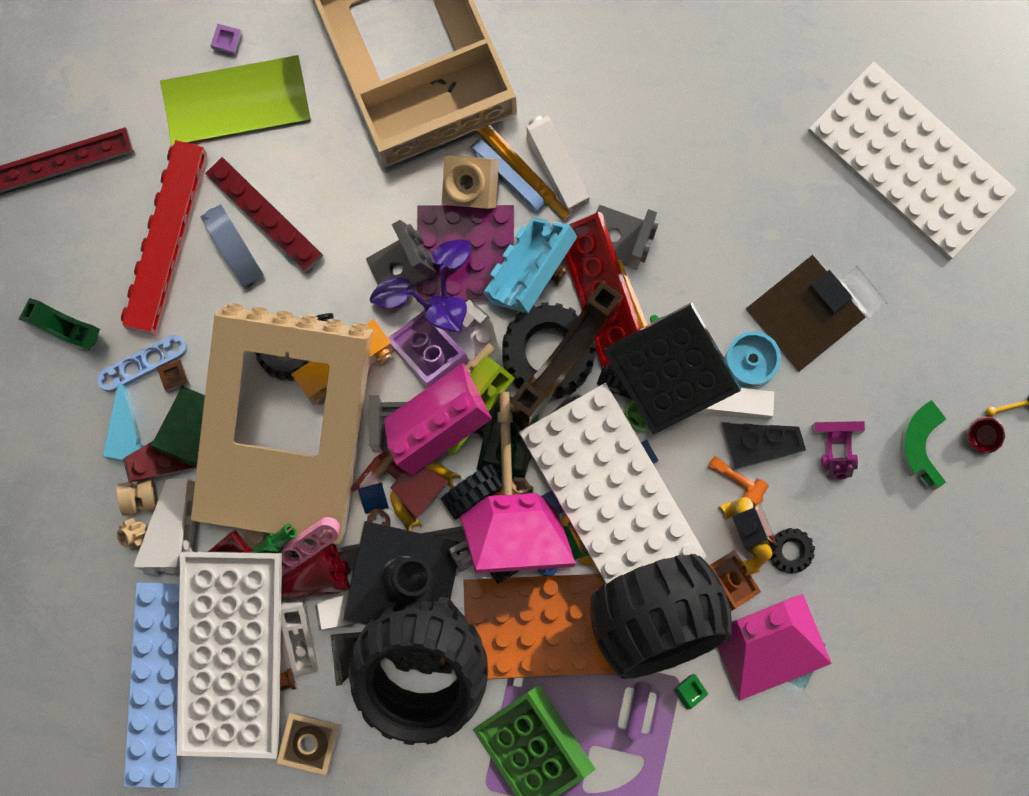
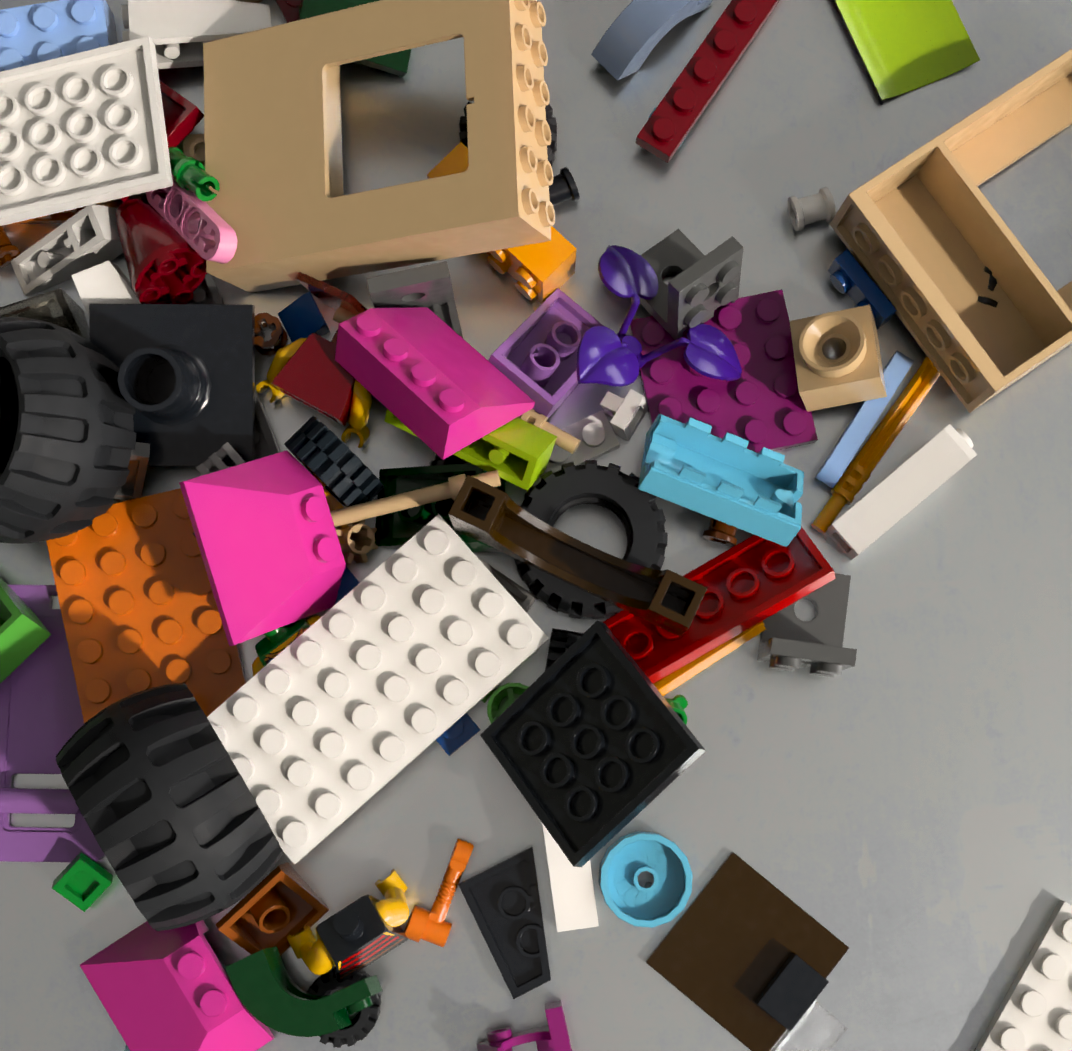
camera: 80 degrees right, 0 degrees up
none -> dark green arch [225,946,383,1037]
none -> white bush [787,187,836,231]
none -> blue plate [828,250,897,330]

